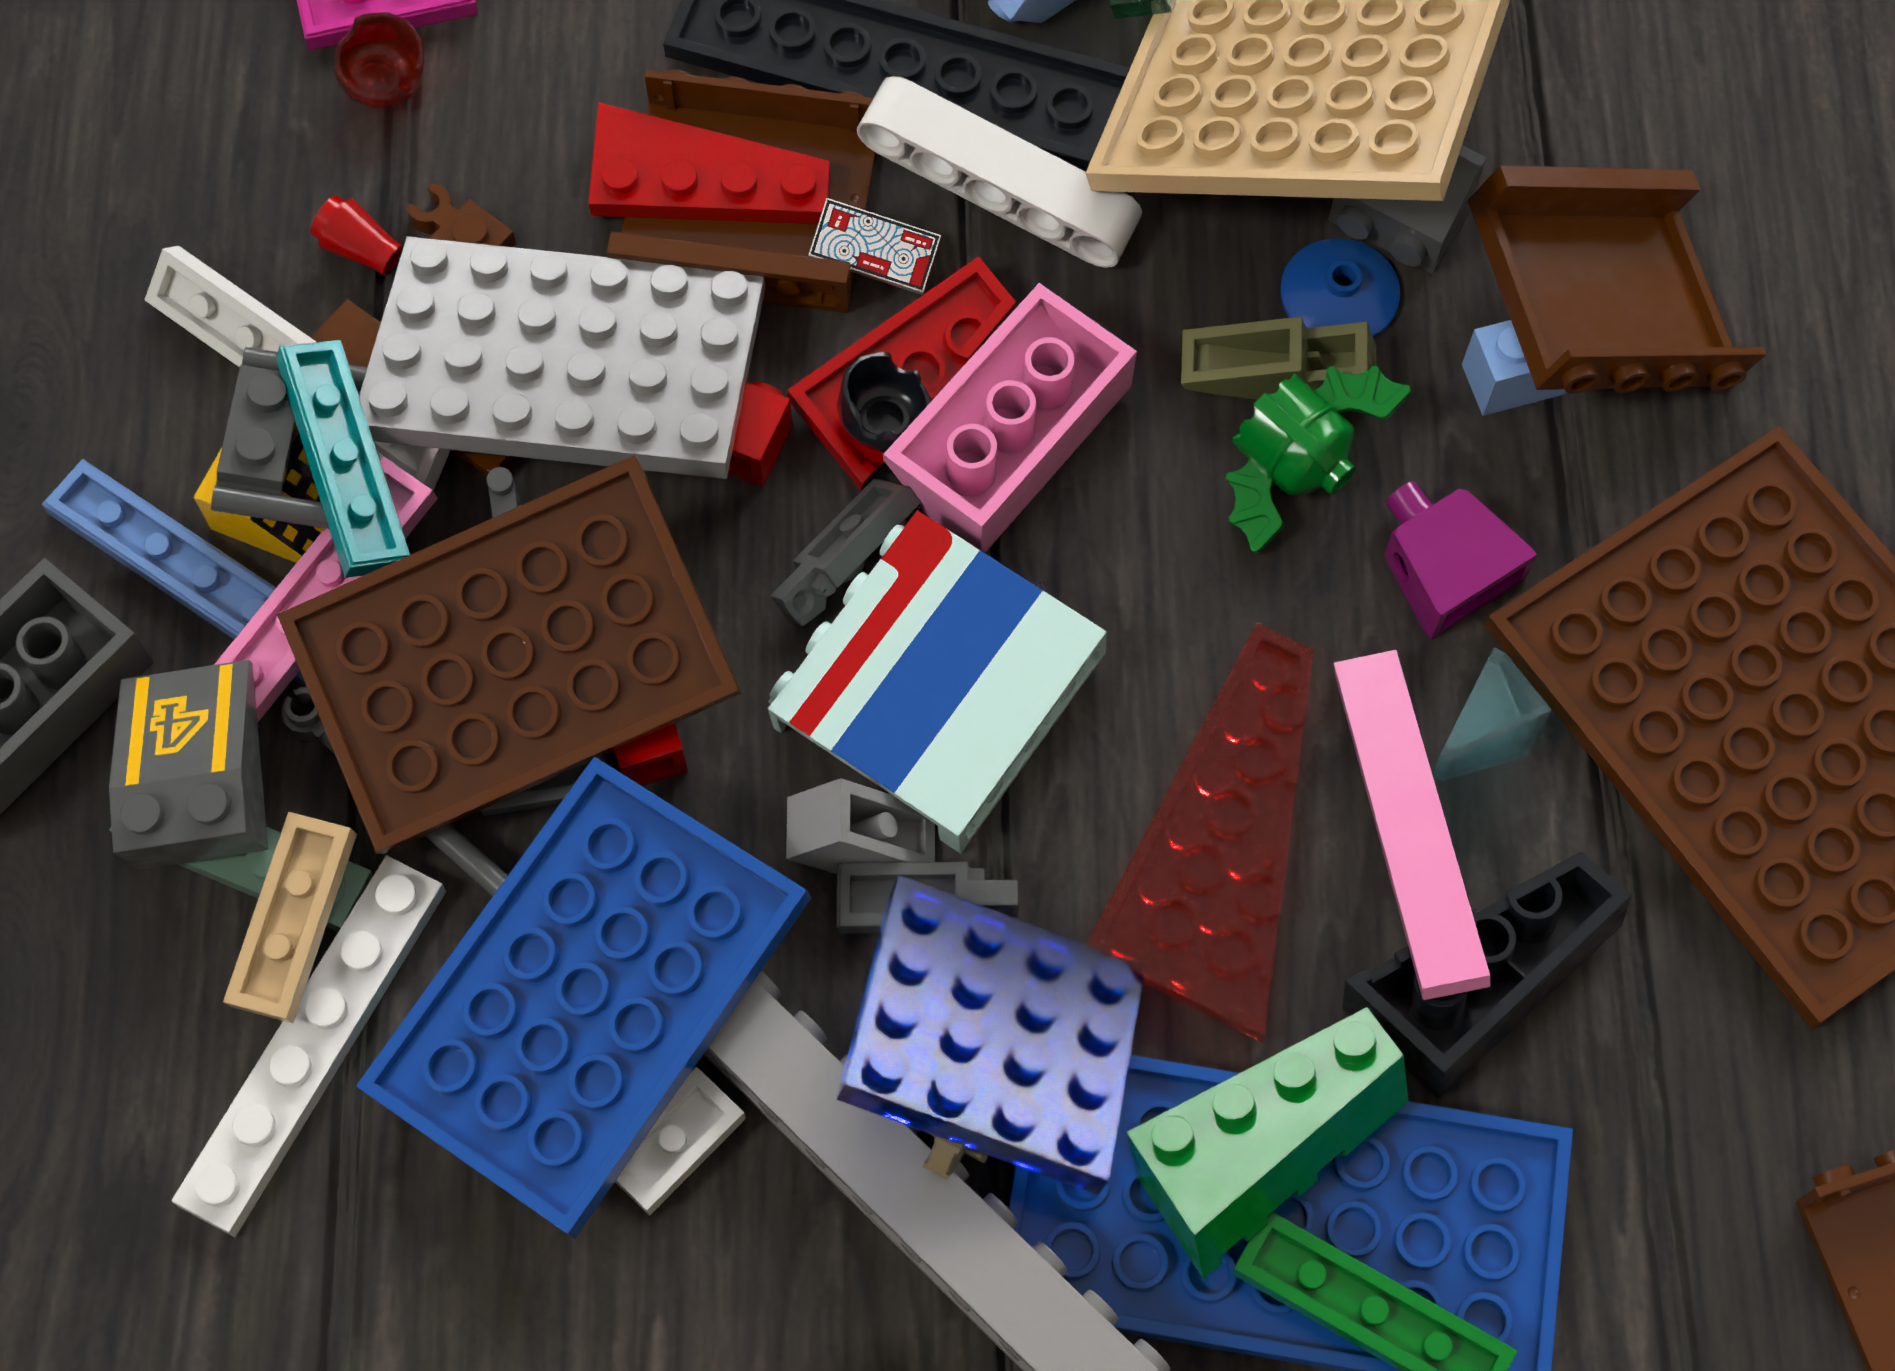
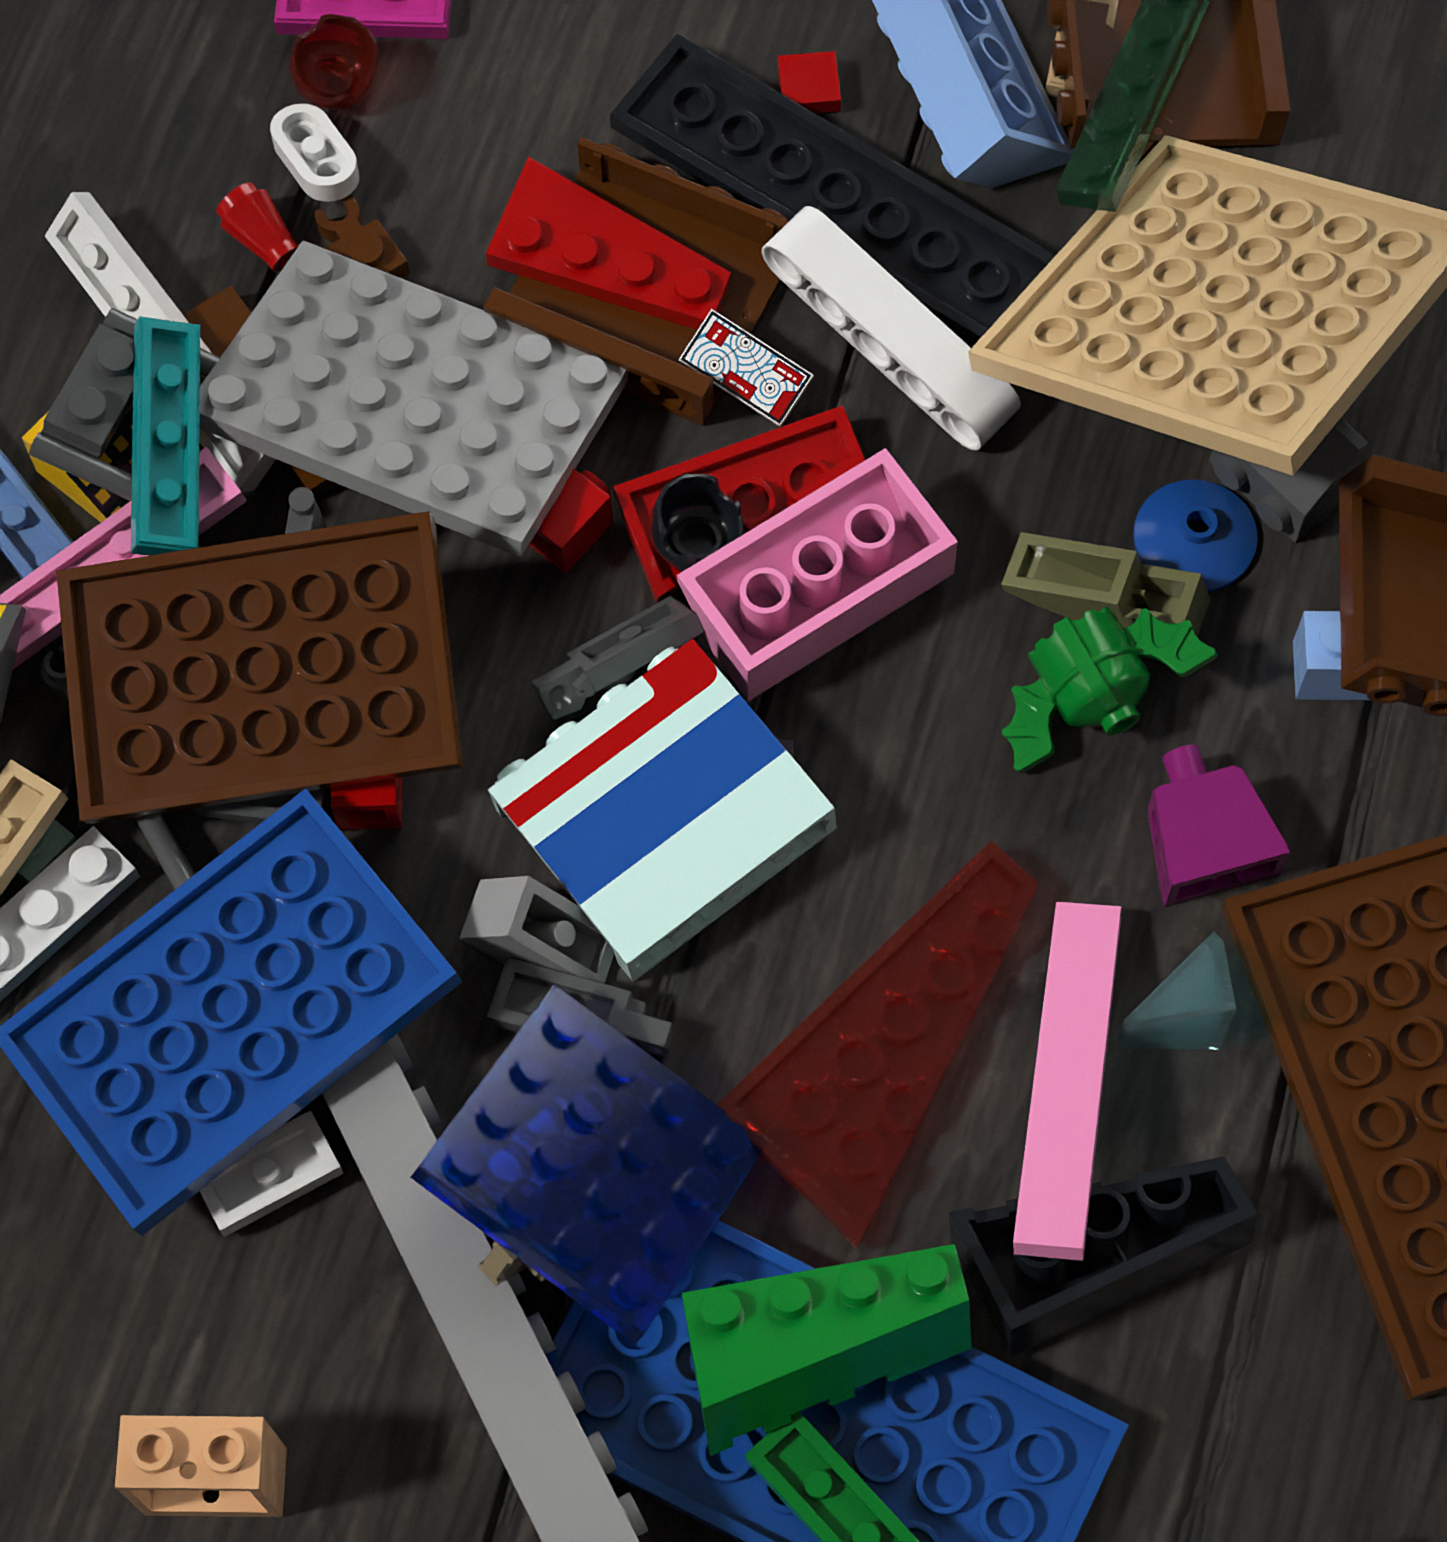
camera: 20 degrees right, 0 degrees up
none -> white plate [270,104,359,202]

